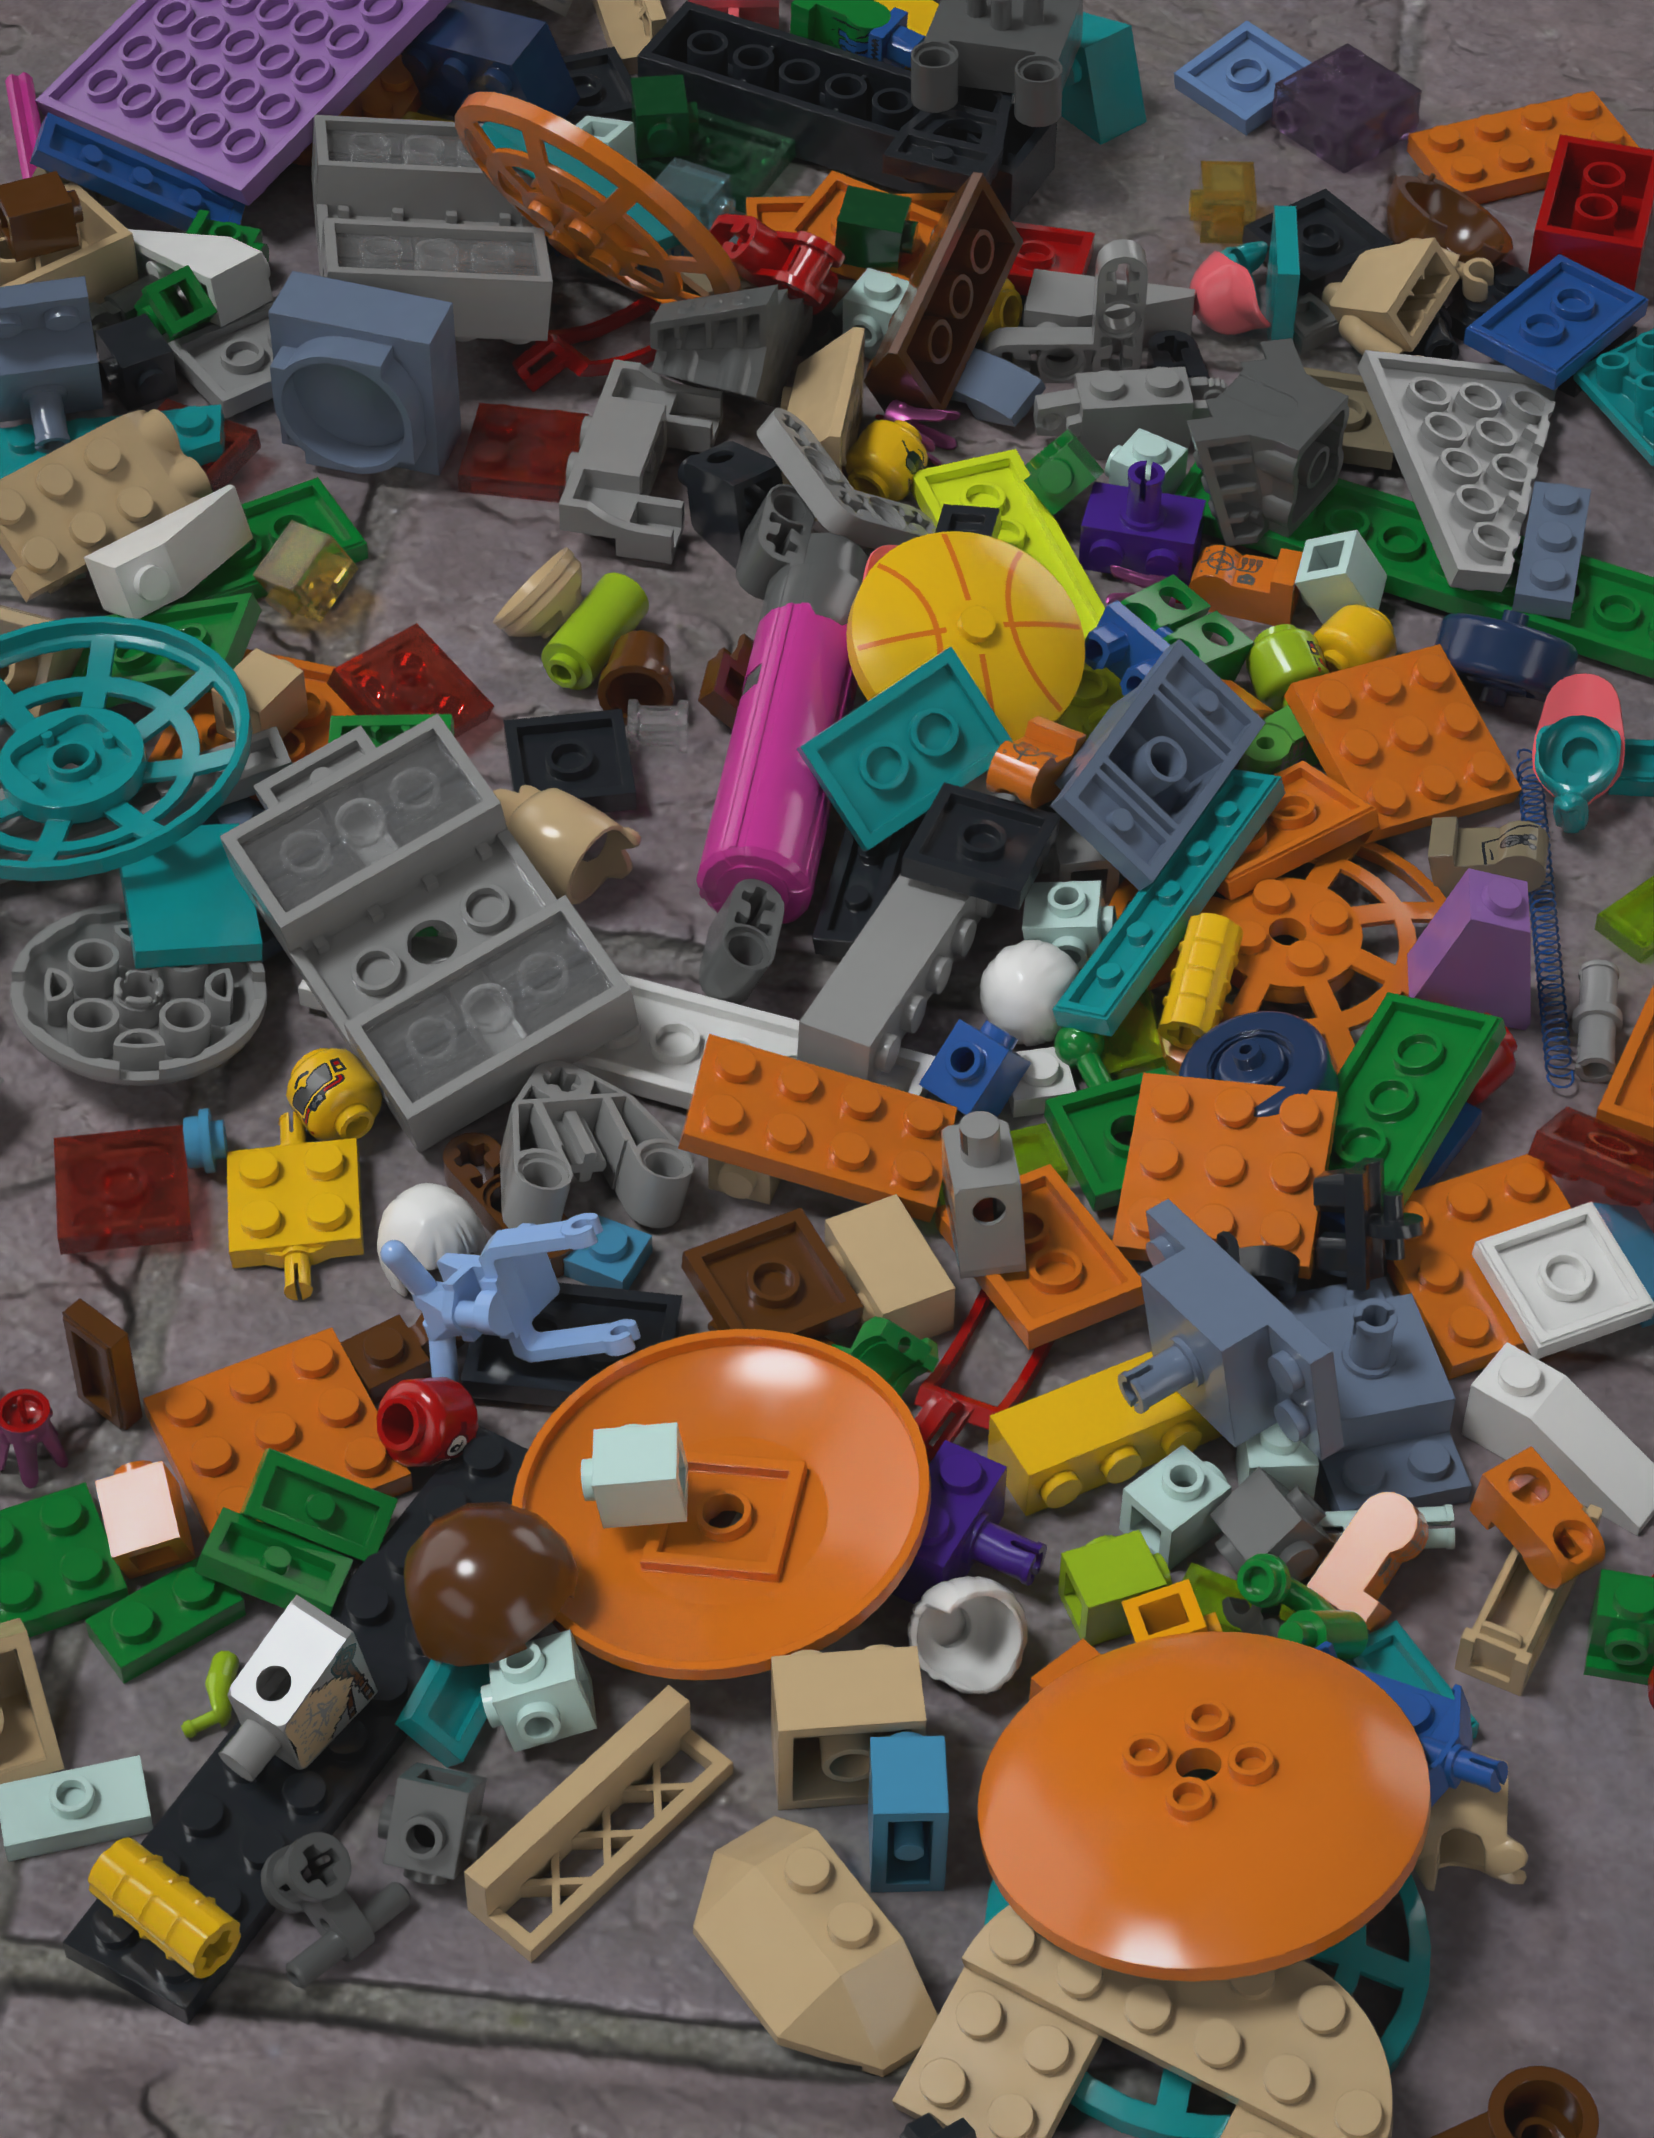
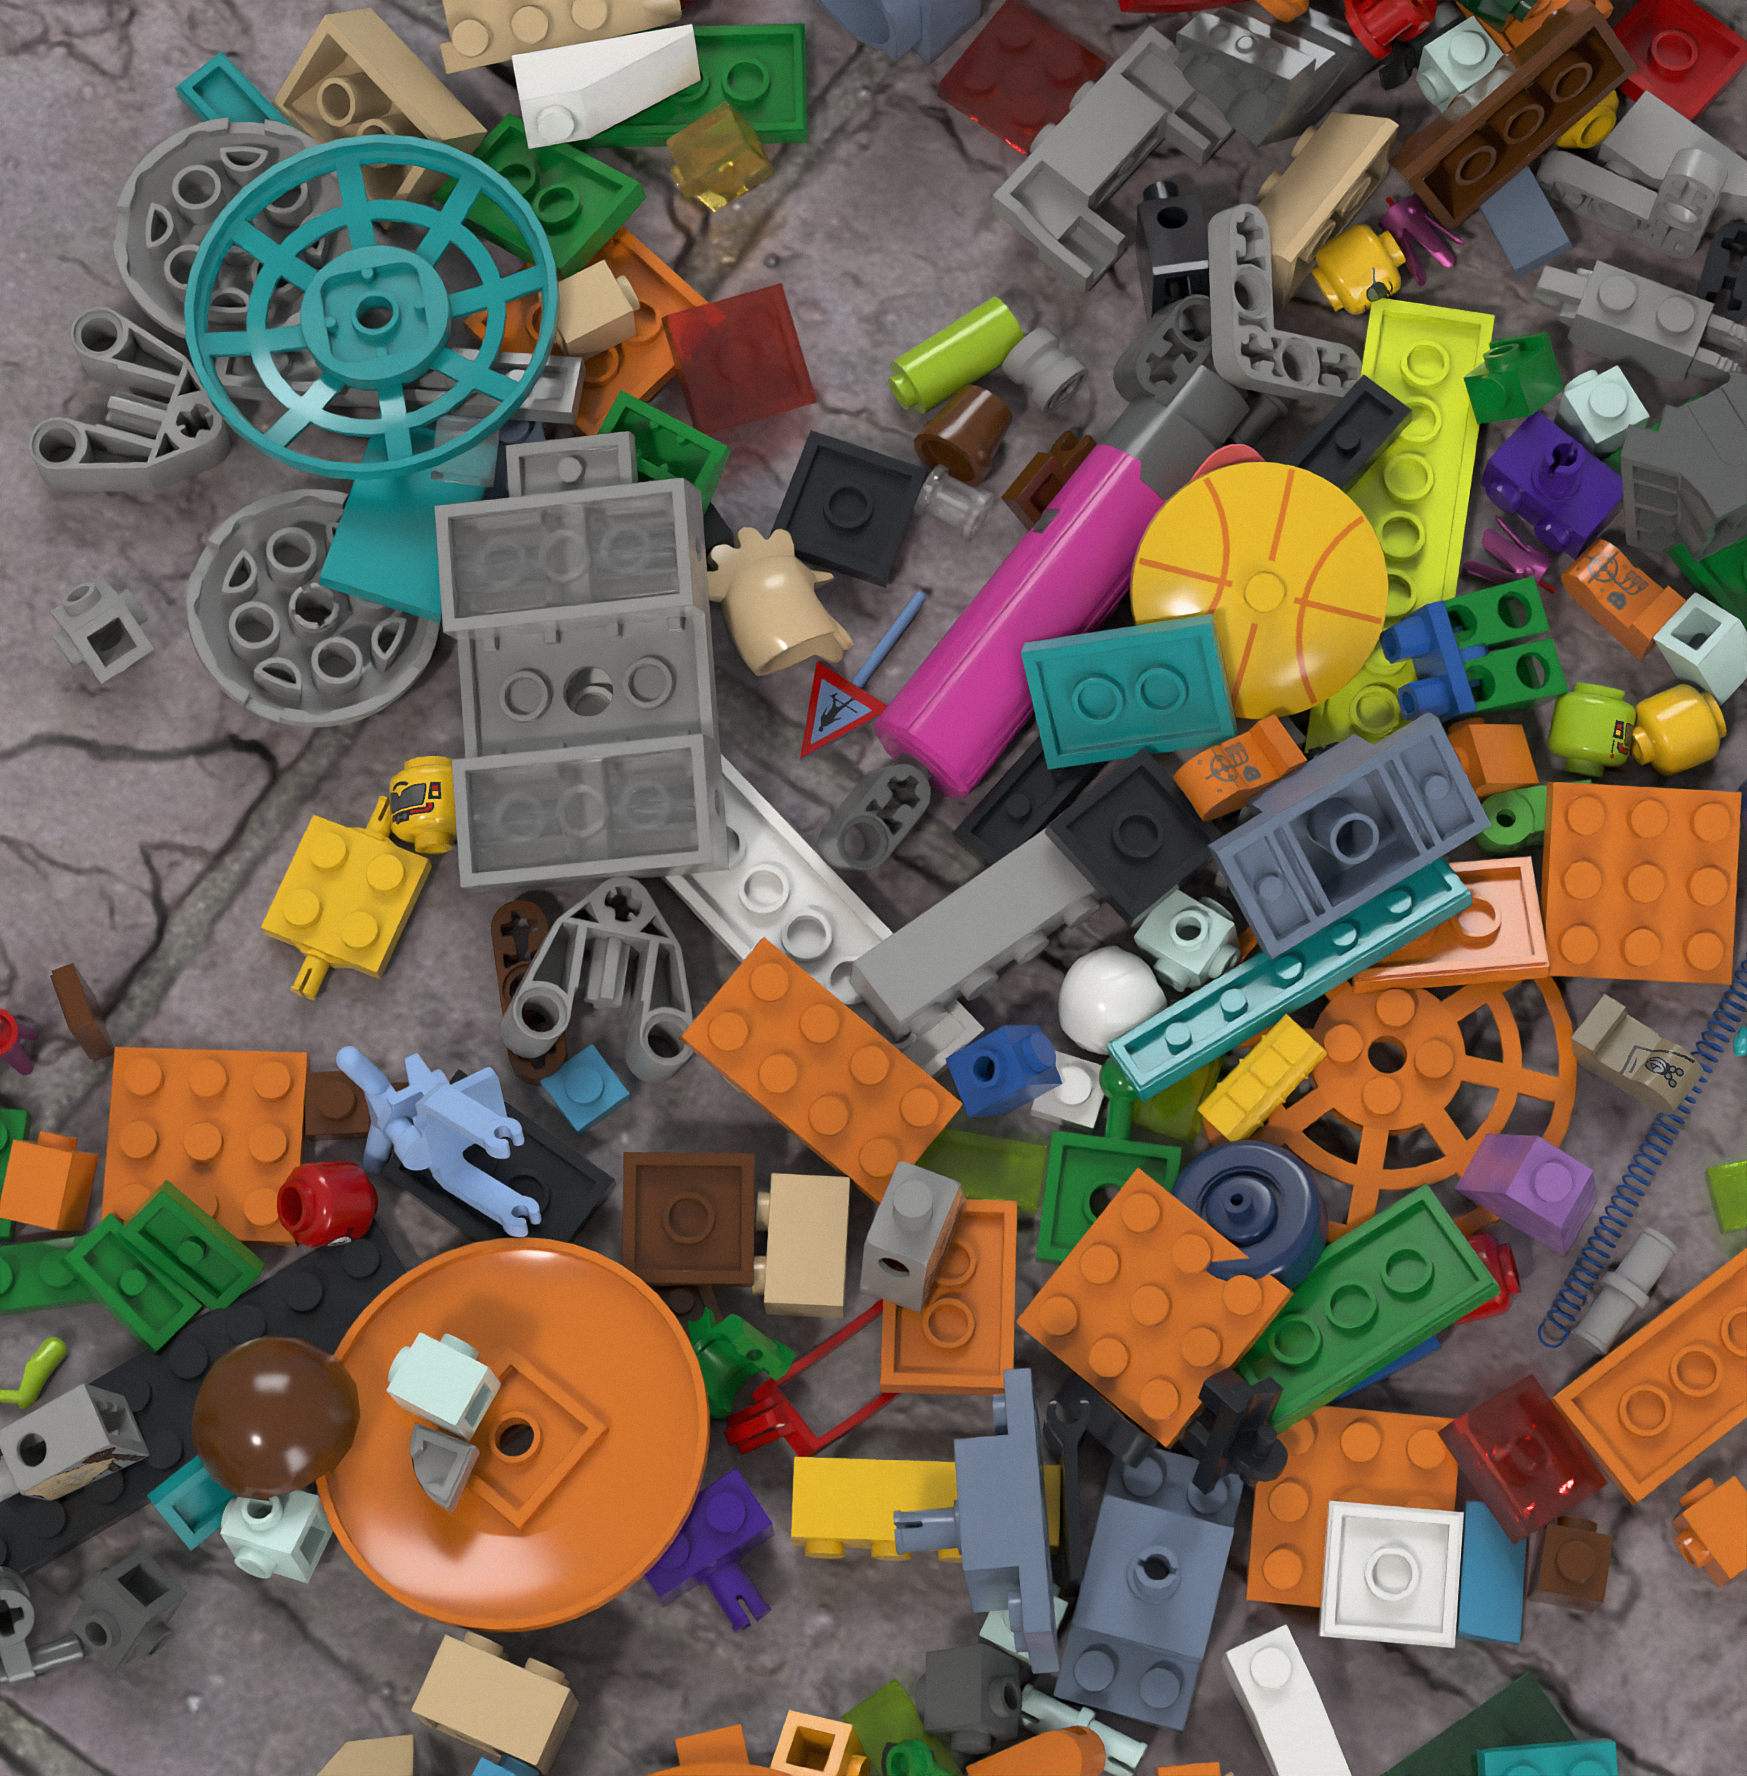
camera: 30 degrees right, 25 degrees up
clear red plate [54,1125,193,1255] -> none
dark azure plate [183,1108,228,1174] -> none
white hair [377,1183,487,1297] -> none
tan fence [464,1685,733,1963] -> none
tan piece [493,547,584,639] -> none
white hair [907,1576,1028,1695] -> none
lime brick [1058,1529,1172,1646] -> none
light aqua brick [1119,1445,1232,1571] -> none
none -> light grey tile [410,1423,480,1513]
none -> clear tile [431,415,500,487]
none -> piece [800,591,926,761]
none -> light grey wheel [1002,326,1089,414]

